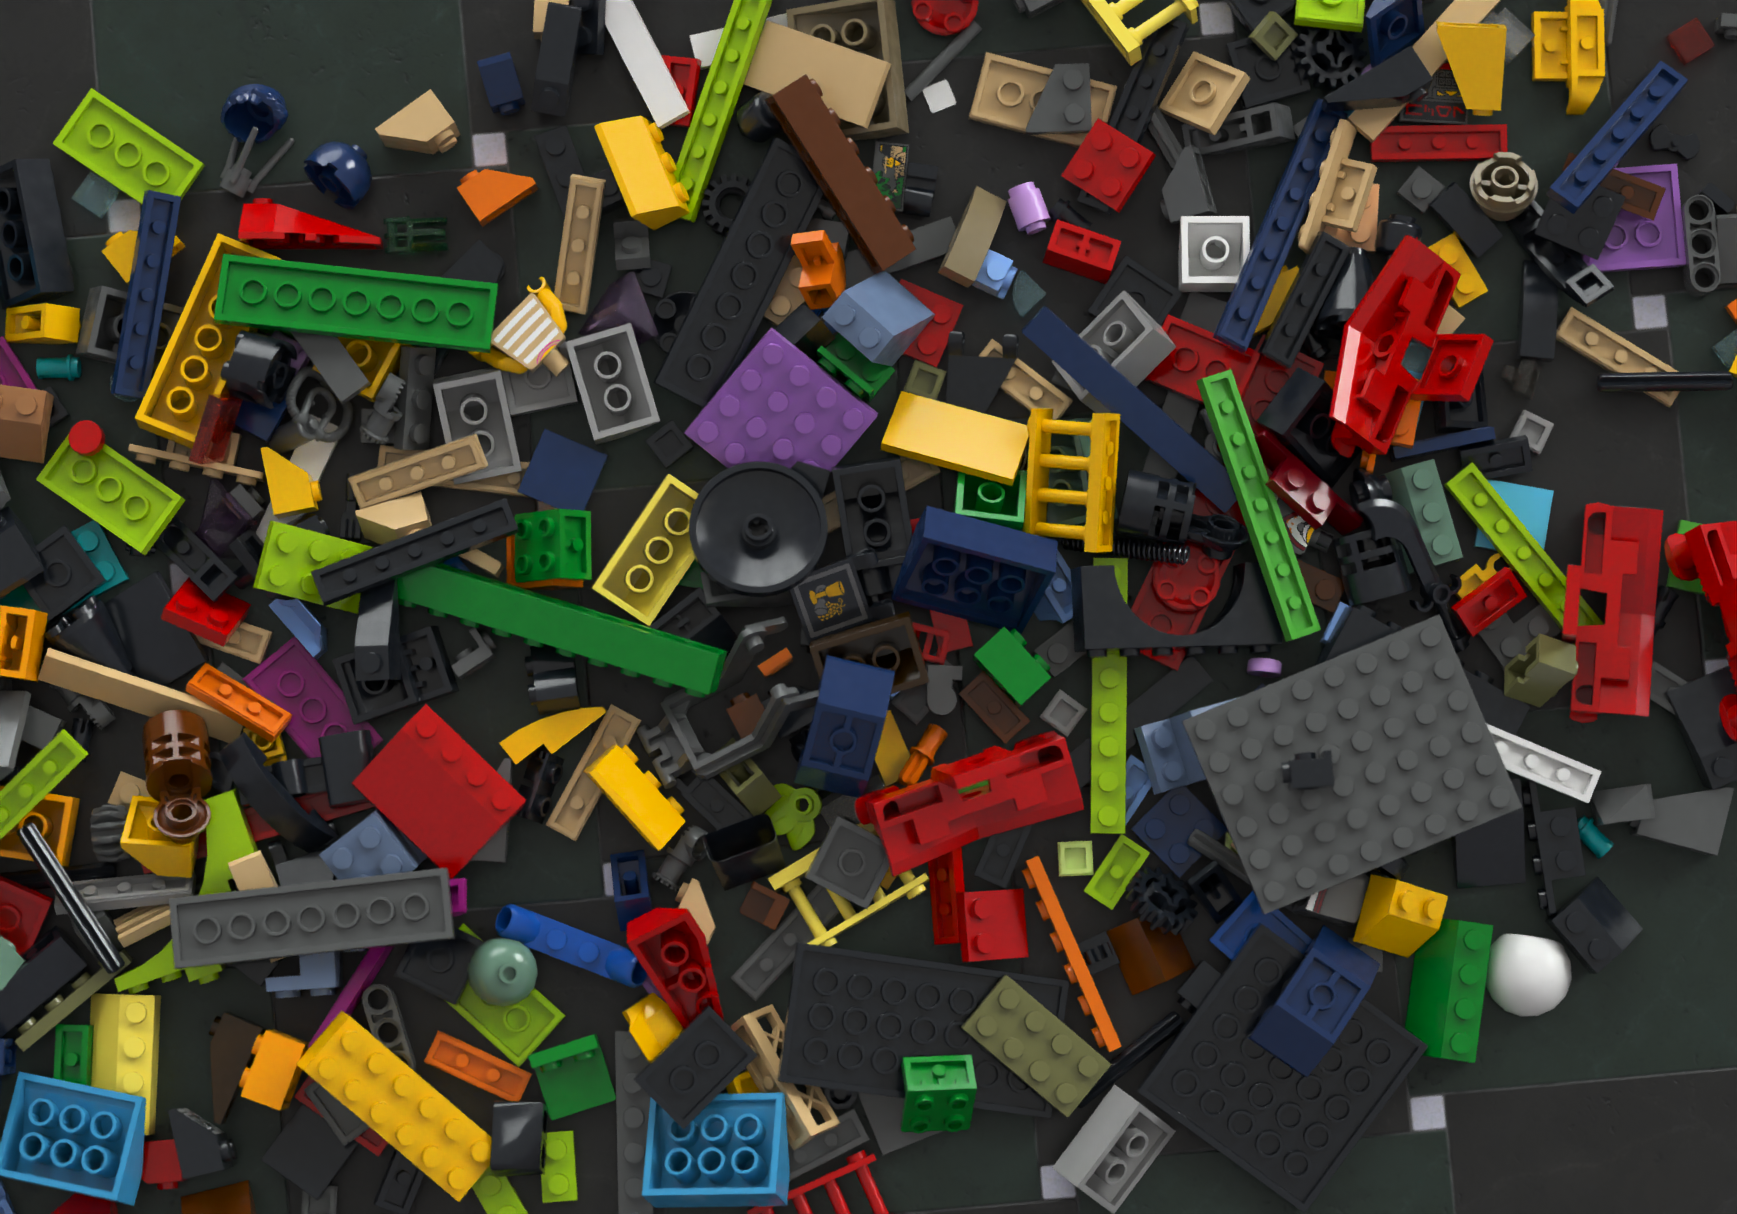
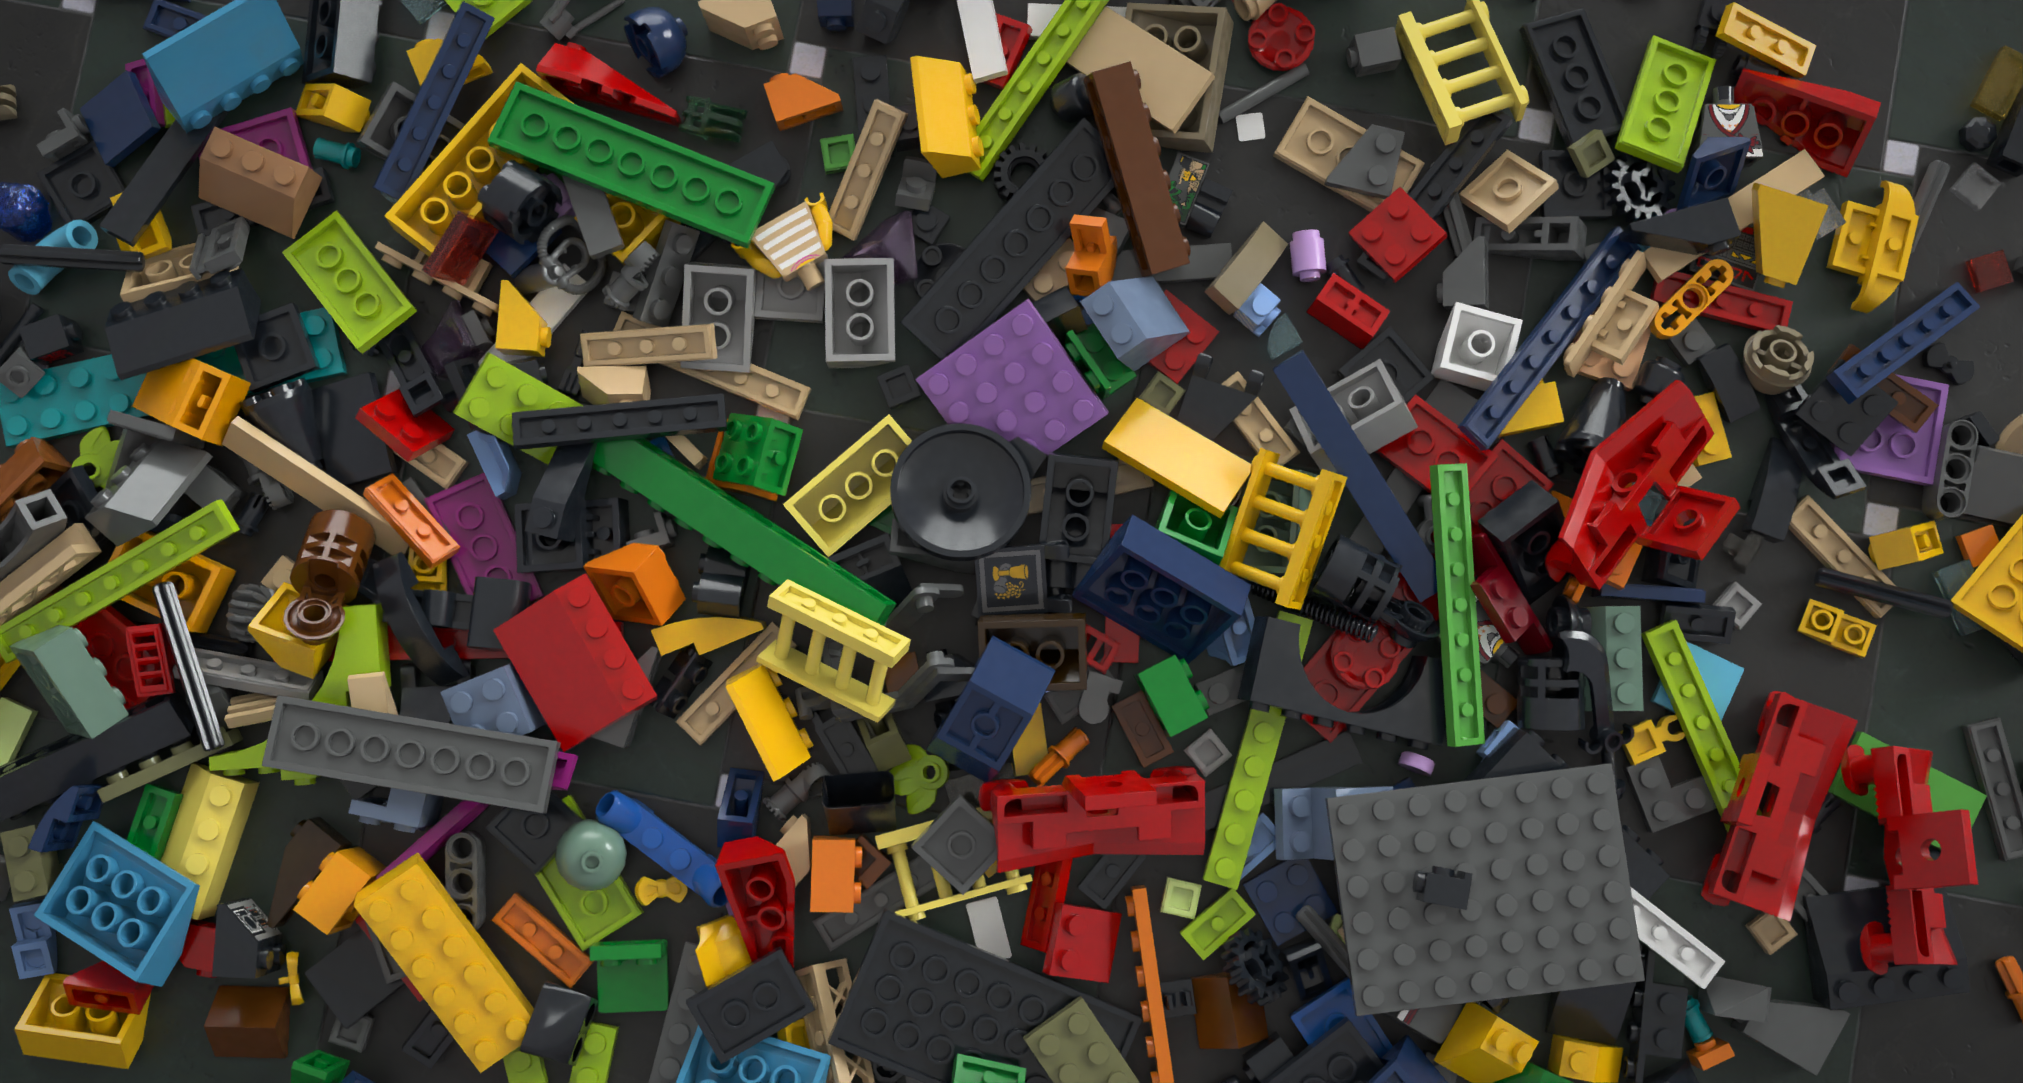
camera: 15 degrees right, 0 degrees up
red tile [68,420,105,456] -> none
dark blue tile [517,429,608,511] -> none
orange tile [758,647,793,678] -> none
black tile [1258,231,1351,369] -> none
red plate [1451,567,1527,637] -> none
olive brick [1504,634,1578,707] -> none
none -> red slope [125,623,176,697]
none -> yellow piece [278,951,305,1006]
none -> orange slope [583,543,686,626]
none -> yellow piece [635,876,688,906]
none -> light yellow fence [756,579,911,723]
none -> orange slope [810,835,862,913]
none -> bright green tile [820,134,856,175]
none -> white sticker [966,896,1012,959]
none -> yellow slope [1547,1034,1624,1083]
none -> light orange beam [1649,259,1733,339]
none -> orange plate [1686,1036,1735,1071]
none -> tan tile [1745,912,1798,955]
none -> yellow slope [1797,599,1877,659]
none -> yellow slope [1868,520,1944,571]

